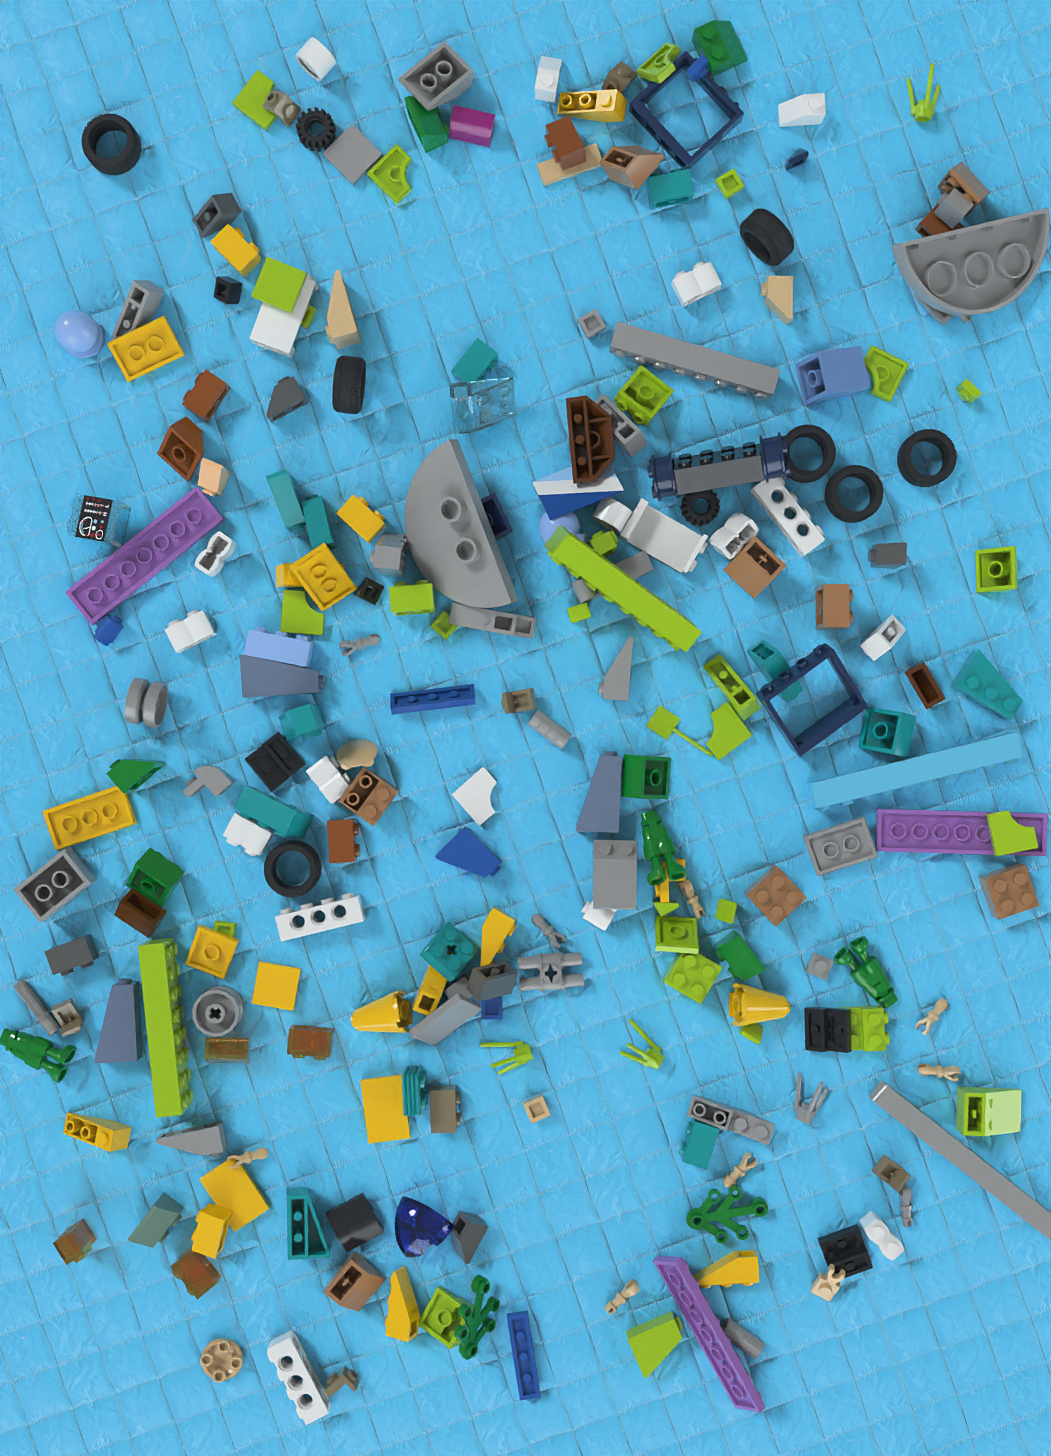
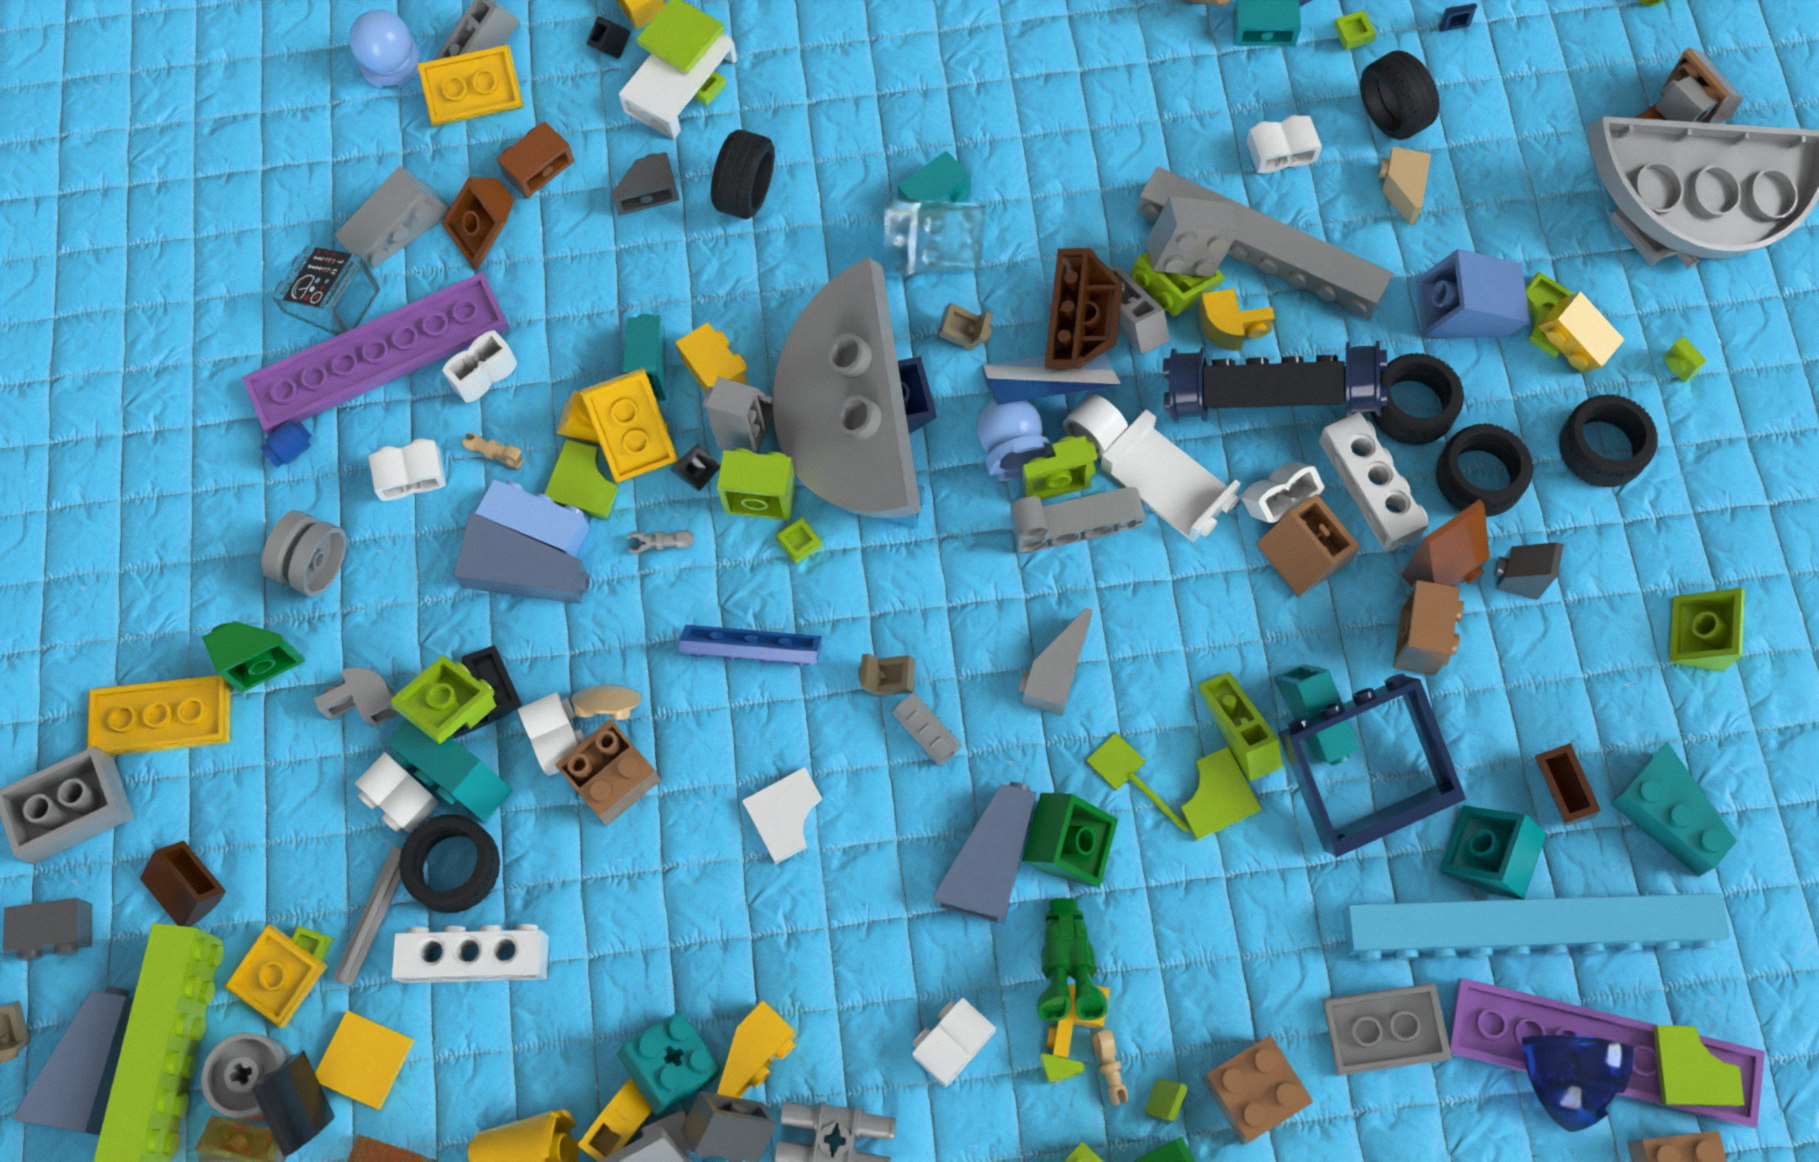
camera: 20 degrees right, 20 degrees down
green slope [126,848,185,907] -> none
light nougat slope [198,458,231,497] -> none
teal slope [266,469,306,532] -> none
teal wedge [279,704,326,741] -> none
tan slope [325,270,362,349] -> none
dark orange brick [327,818,360,863] -> none
blue slope [435,826,501,878] -> none
light grey slope [448,602,537,639] -> none
light grey piece [531,914,566,949] -> none
lime brick [544,525,702,652] -> none
lime slope [567,602,591,623] -> none
light grey plate [577,309,606,339] -> none
light grey slope [593,840,637,910] -> none
lime tile [654,915,699,954] -> none
black tyre [680,489,720,526] -> none
white slope [860,614,906,661] -> none
none -> black slope [251,1051,335,1157]
none -> light grey axle [334,846,403,985]
none -> light grey wedge [335,166,451,269]
none -> lime plate [390,655,496,744]
none -> tan piece [462,432,524,470]
none -> dark tan bracket [937,303,992,351]
none -> light grey brick [1146,196,1239,277]
none -> yellow brick [1198,289,1275,350]
none -> dark orange slope [1401,499,1490,587]
none -> clear blue brick [1522,1035,1634,1132]
none -> brick [1538,292,1624,373]

